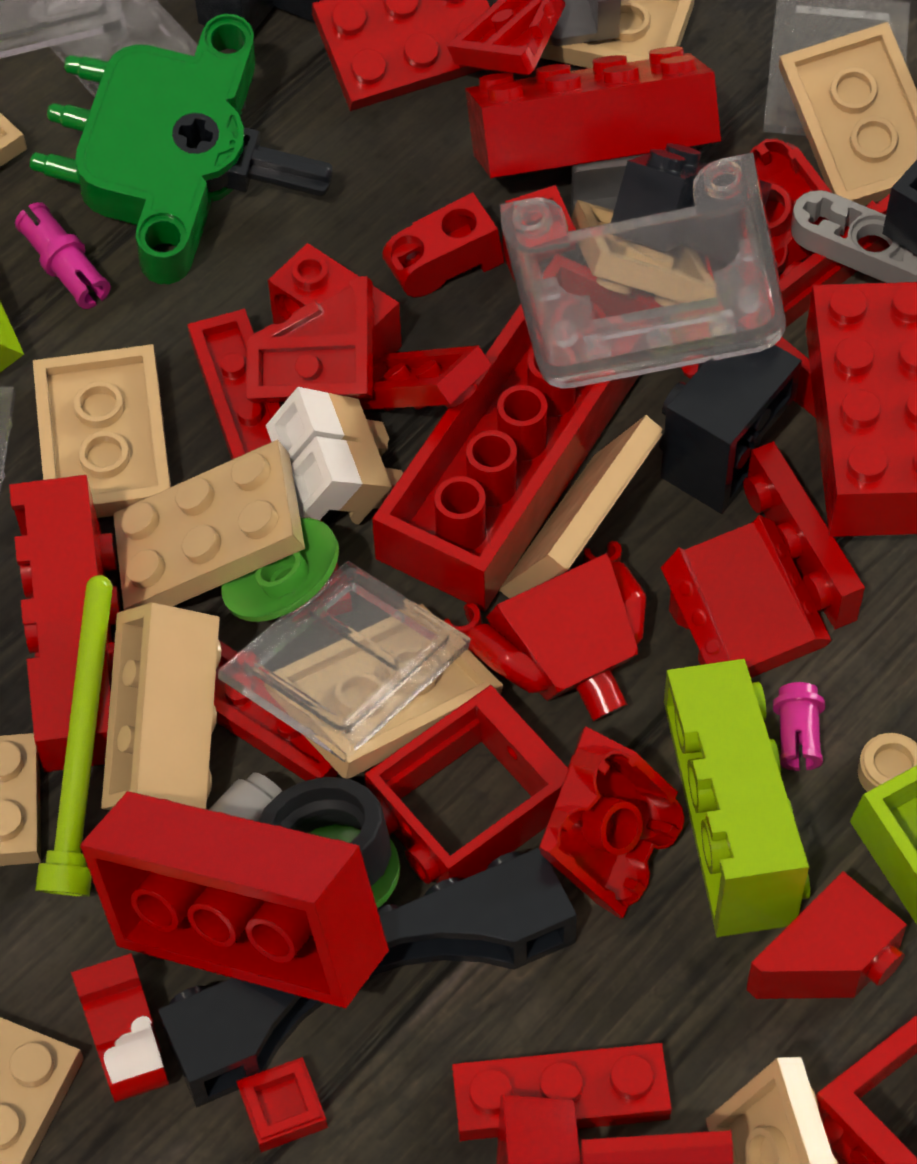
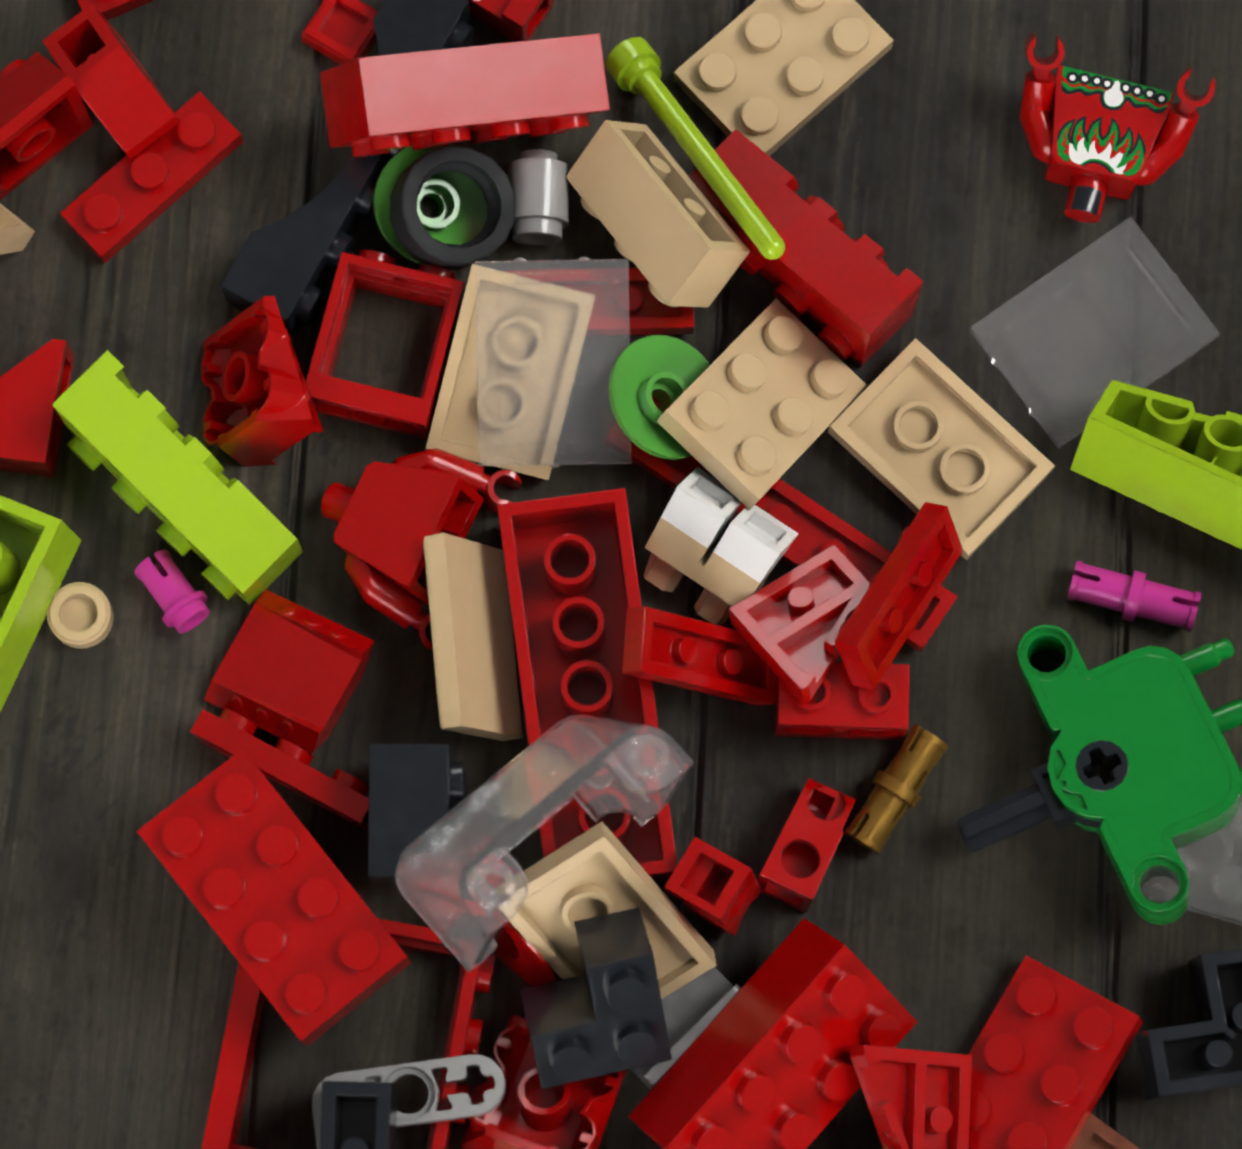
camera: 140 degrees right, 20 degrees up
none -> red plate [834,502,963,690]
none -> pearl gold pin [844,724,949,855]

